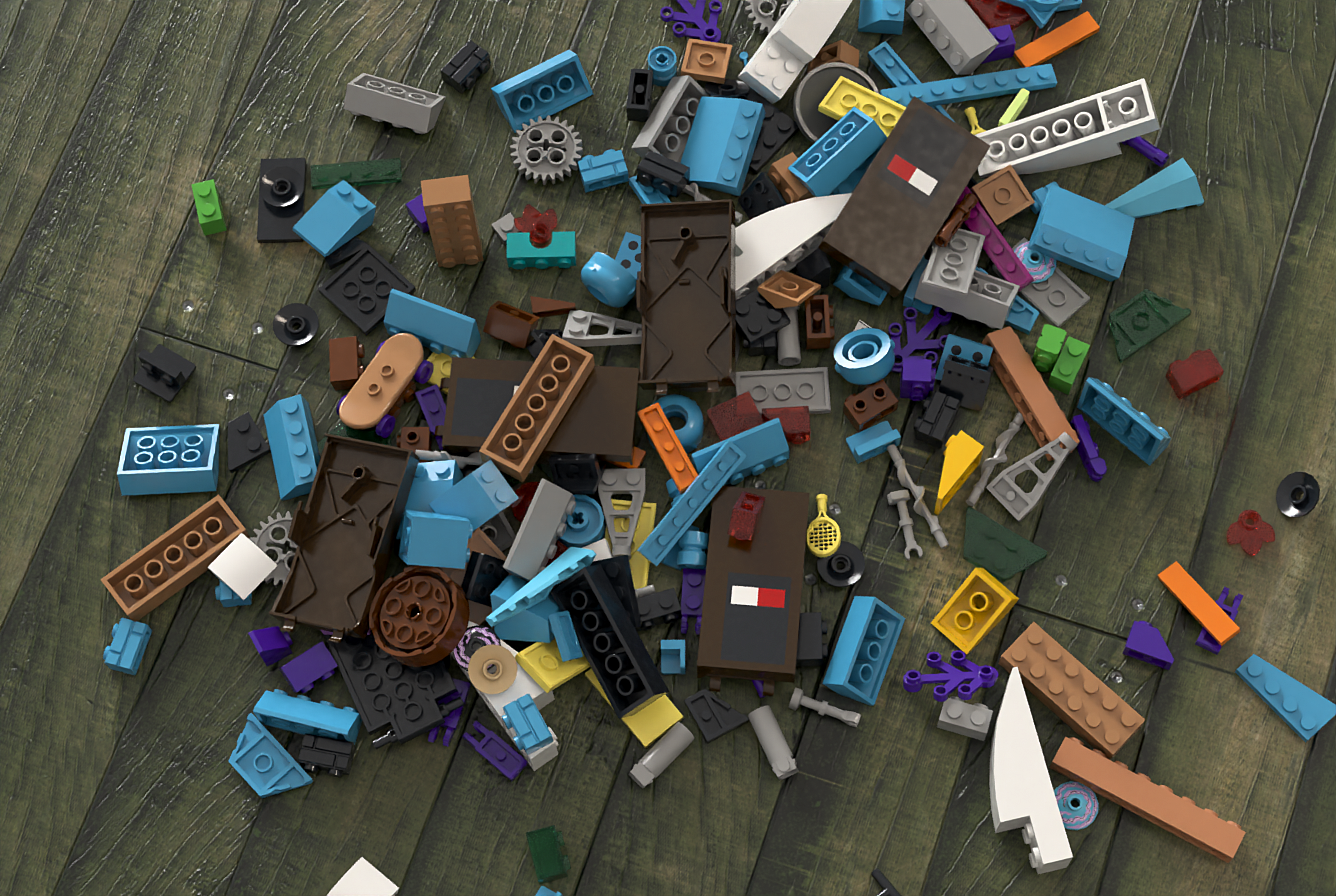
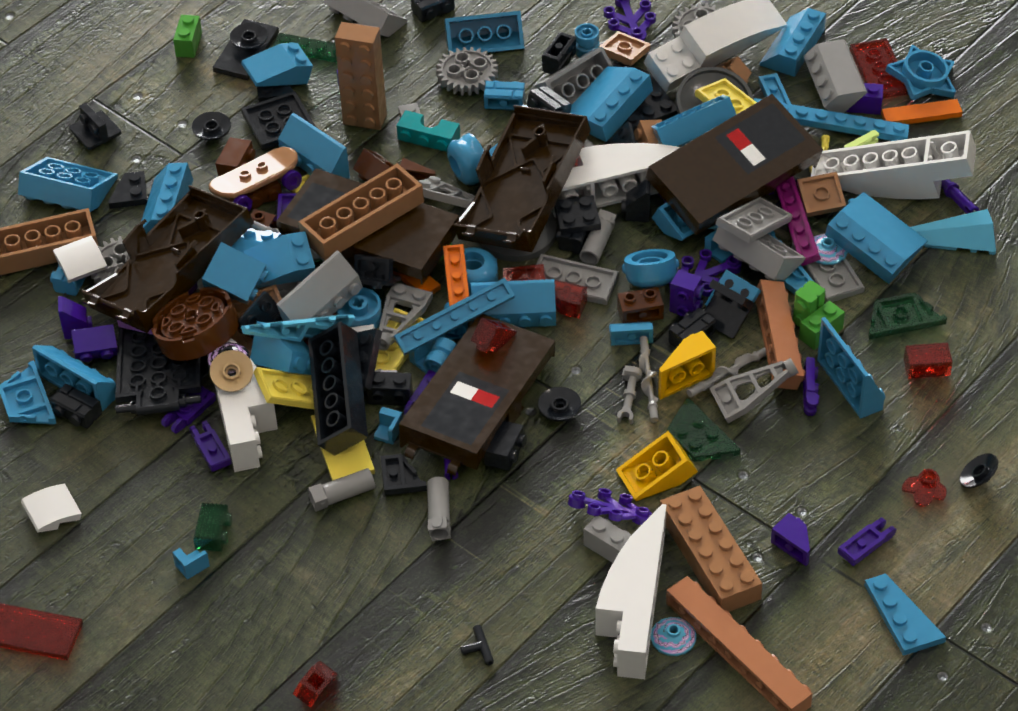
camera: 20 degrees right, 20 degrees down
dark azure brick [501,694,553,755] -> none
clear red plate [514,204,557,243] -> none
dark azure tile [548,610,583,662] -> none
medium nougat slope [757,270,821,308] -> none
light grey piece [788,687,861,728] -> none
reddish brown brick [804,295,834,349] -> none
light yellow piece [806,494,841,558] -> none
dark azure slope [822,596,905,706] -> none
reddish brown pin [934,193,978,248] -> none
orange tile [1158,561,1240,646] -> none

